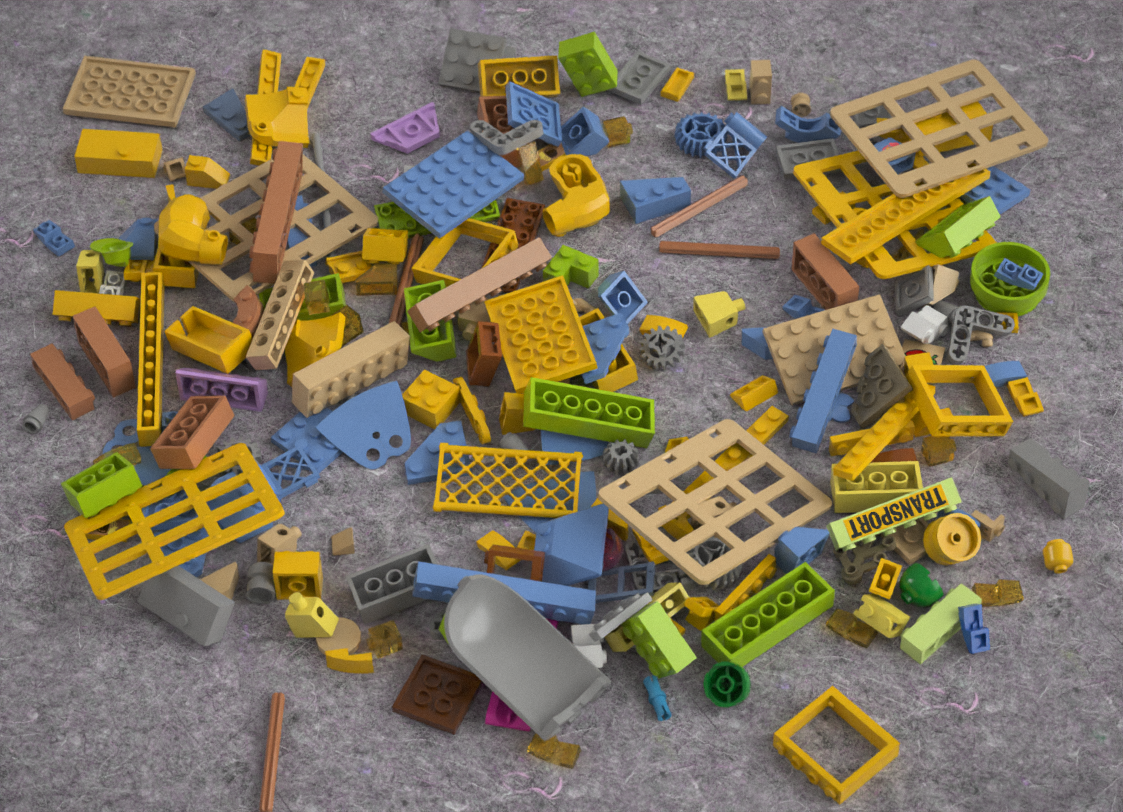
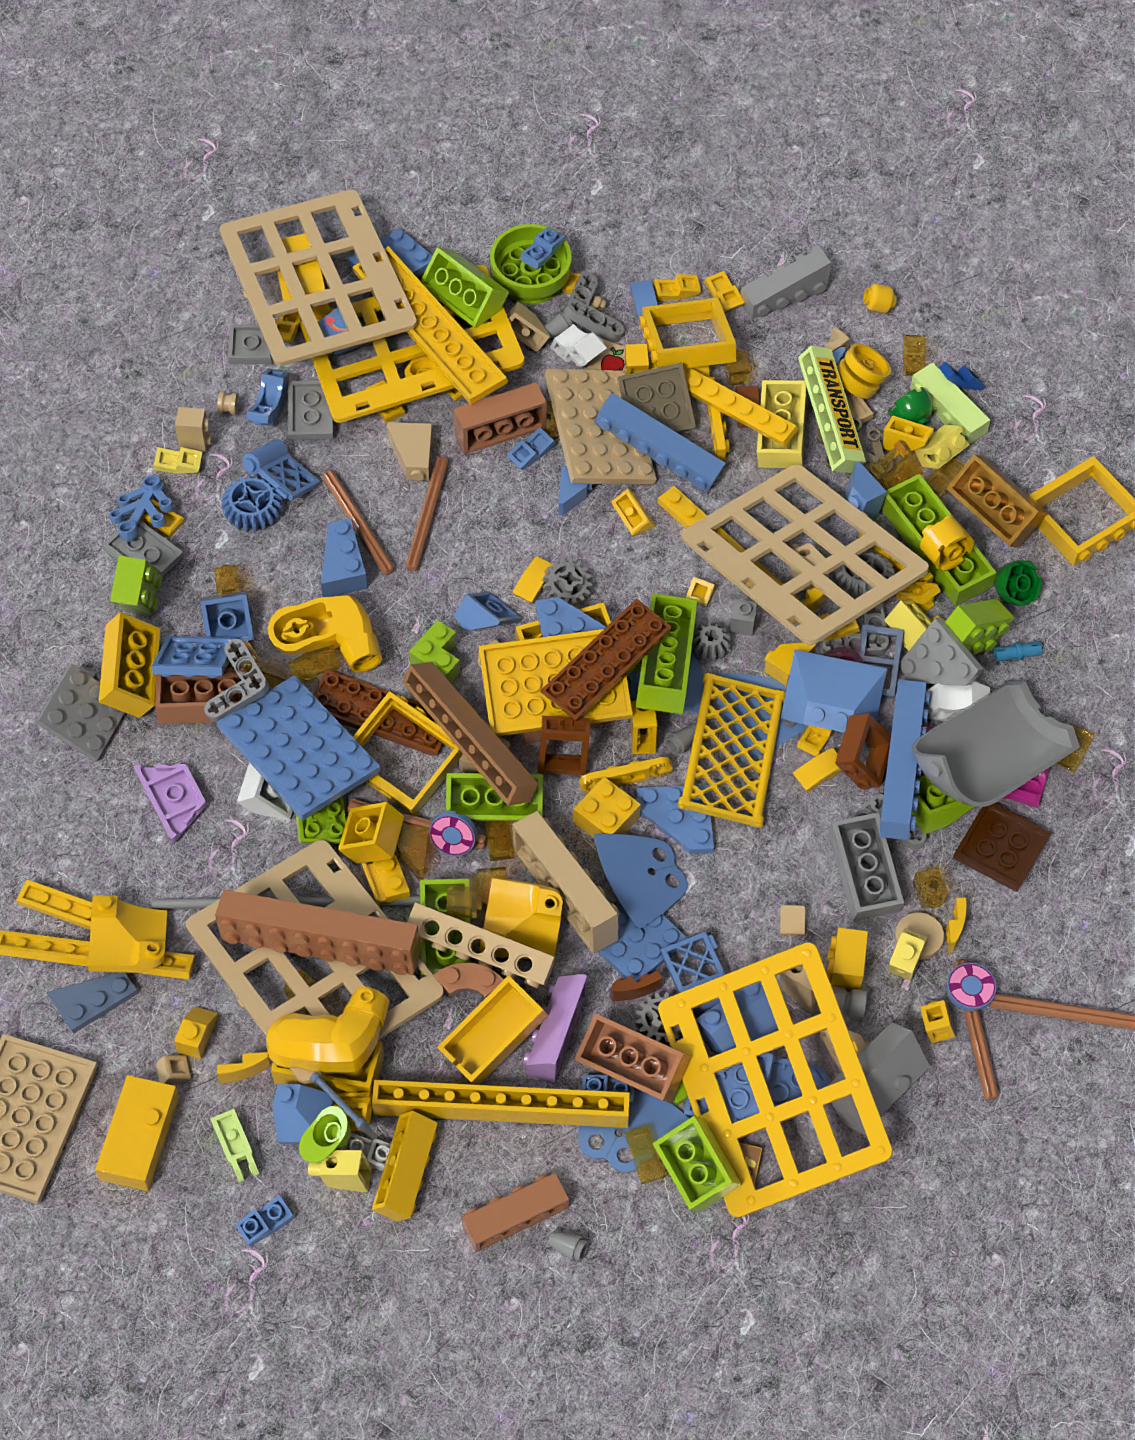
camera: 85 degrees left, 10 degrees up
nougat brick [72,307,136,398] -> none
light yellow torso [693,291,745,338] -> none
light grey tile [895,265,934,316] -> none
none -> medium blue plant [109,475,174,541]
none -> yellowish green hinge [210,1109,259,1182]
none -> clear yellow slope [288,645,339,682]
none -> sand blue window [310,1072,378,1140]
none -> tan slope [387,422,432,481]
none -> tile [429,811,477,856]
none -> dark orange plate [540,598,672,721]
none -> dark orange slope [610,970,663,1001]
none -> yellow slope [704,271,745,312]
none -> clear yellow plate [869,440,923,490]
none -> yellow brick [920,515,974,571]
none -> yellow brick [920,1000,955,1044]
none -> pearl gold brick [946,454,1048,548]
none -> tile [946,963,997,1011]
none -> nougat axle [953,960,999,1100]

